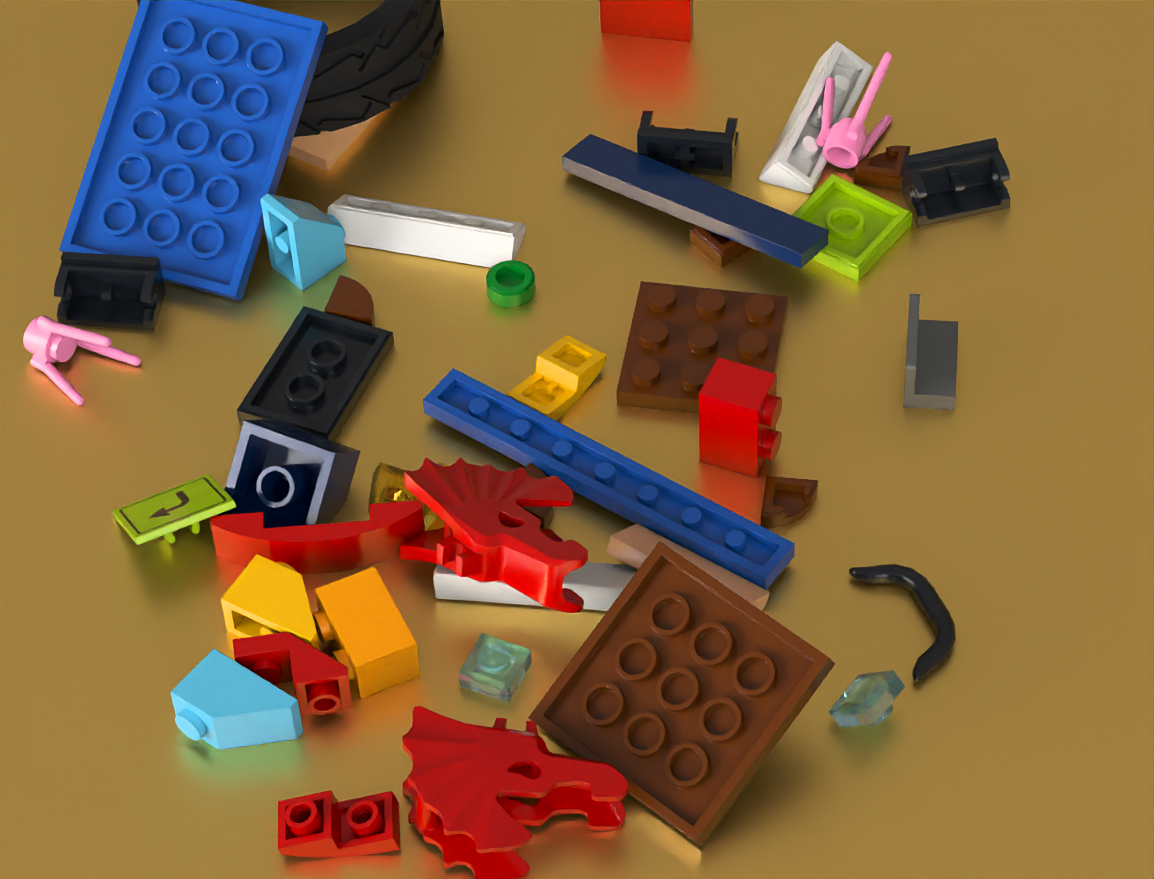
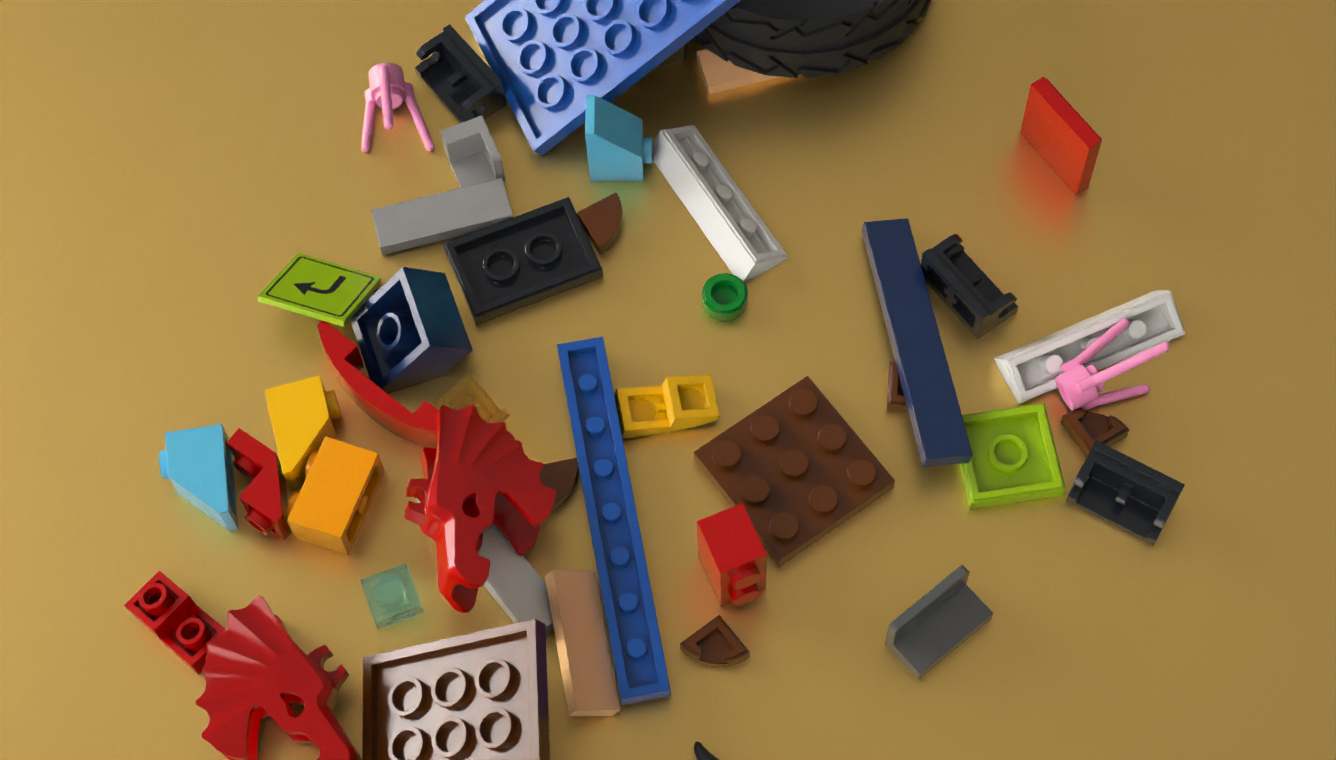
camera: 45 degrees right, 15 degrees up
none -> light grey tile [371,178,513,255]
none -> light grey panel [440,115,506,188]

